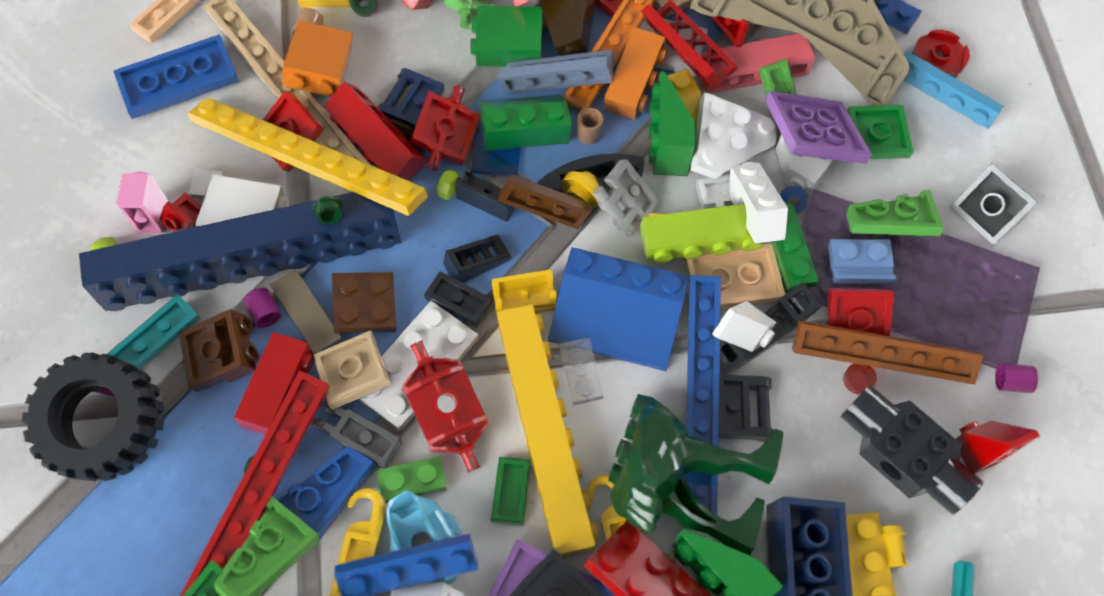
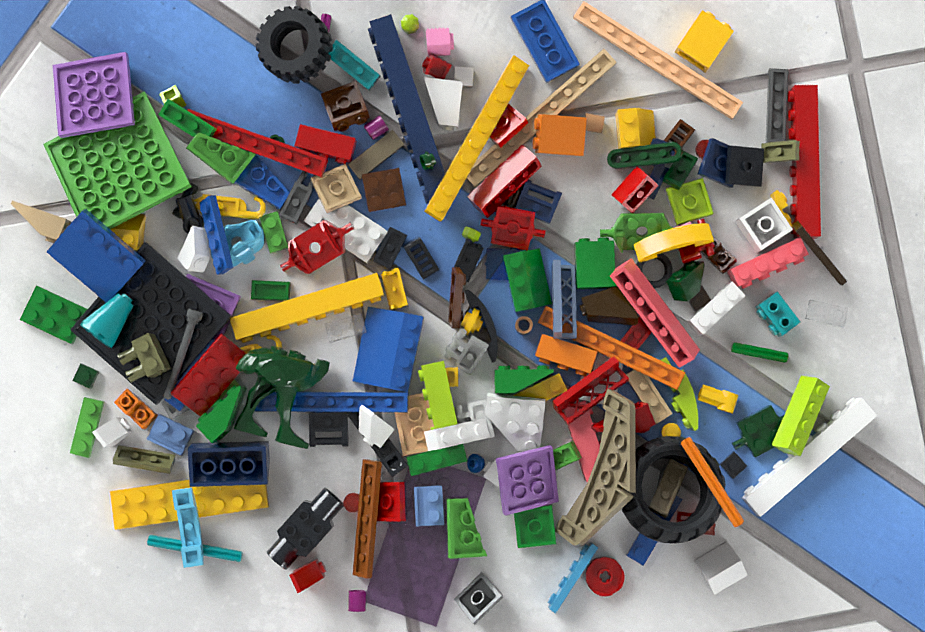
camera: 90 degrees right, 20 degrees up
yellow pin [880,525,908,568] -> none

